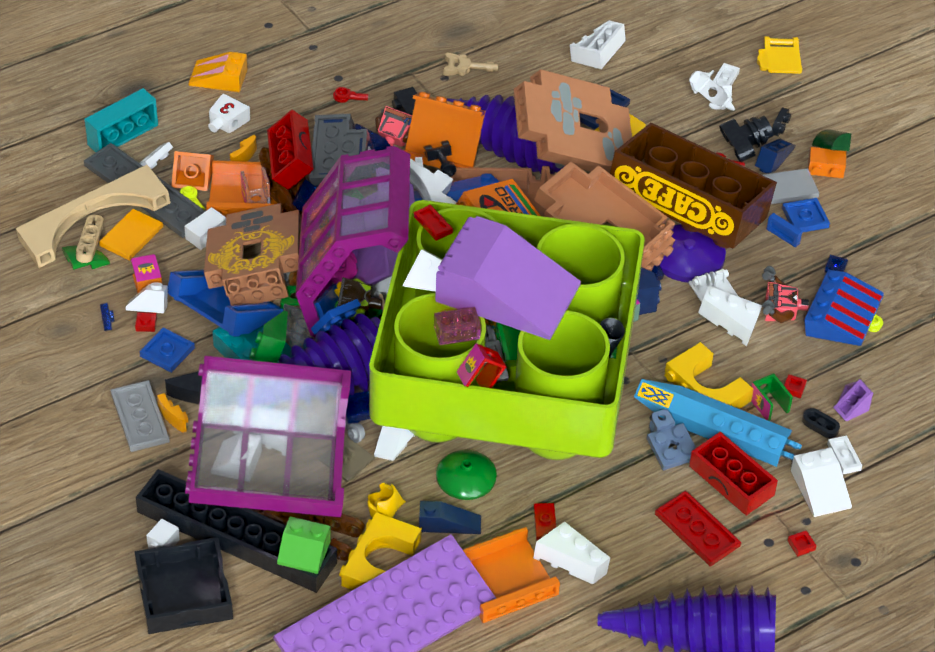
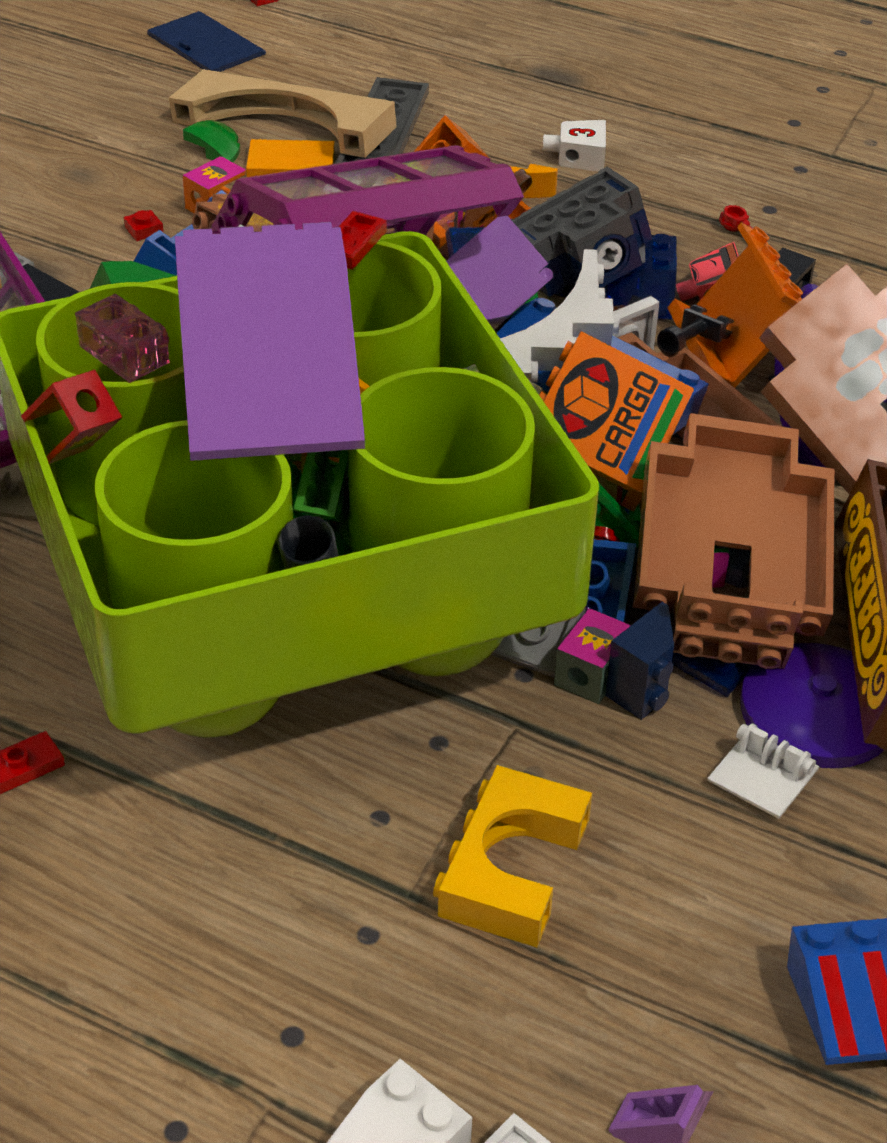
camera: 60 degrees right, 5 degrees down
tan beam [76,214,104,263] -> none
teal brick [84,88,158,152] -> none
clear blue plate [100,303,115,331] -> none
white slope [126,282,168,313] -> none
white plate [139,142,173,169] -> none
blue plate [140,327,195,373] -> none
light orange slope [189,52,248,92] -> none
red brick [267,109,314,190] -> none
green dish [436,450,497,500] -> none
dark azure hinge [634,379,802,467] -> none
sand blue plate [646,409,696,470] -> none
red tile [655,490,741,567] -> none
red brick [689,432,778,516] -> none
white wedge [698,286,762,346] -> none
green piece [751,374,793,421] -> none
torso [762,266,809,323] -> none
red plate [784,374,807,398] -> none
black plate [802,408,840,438] -> none

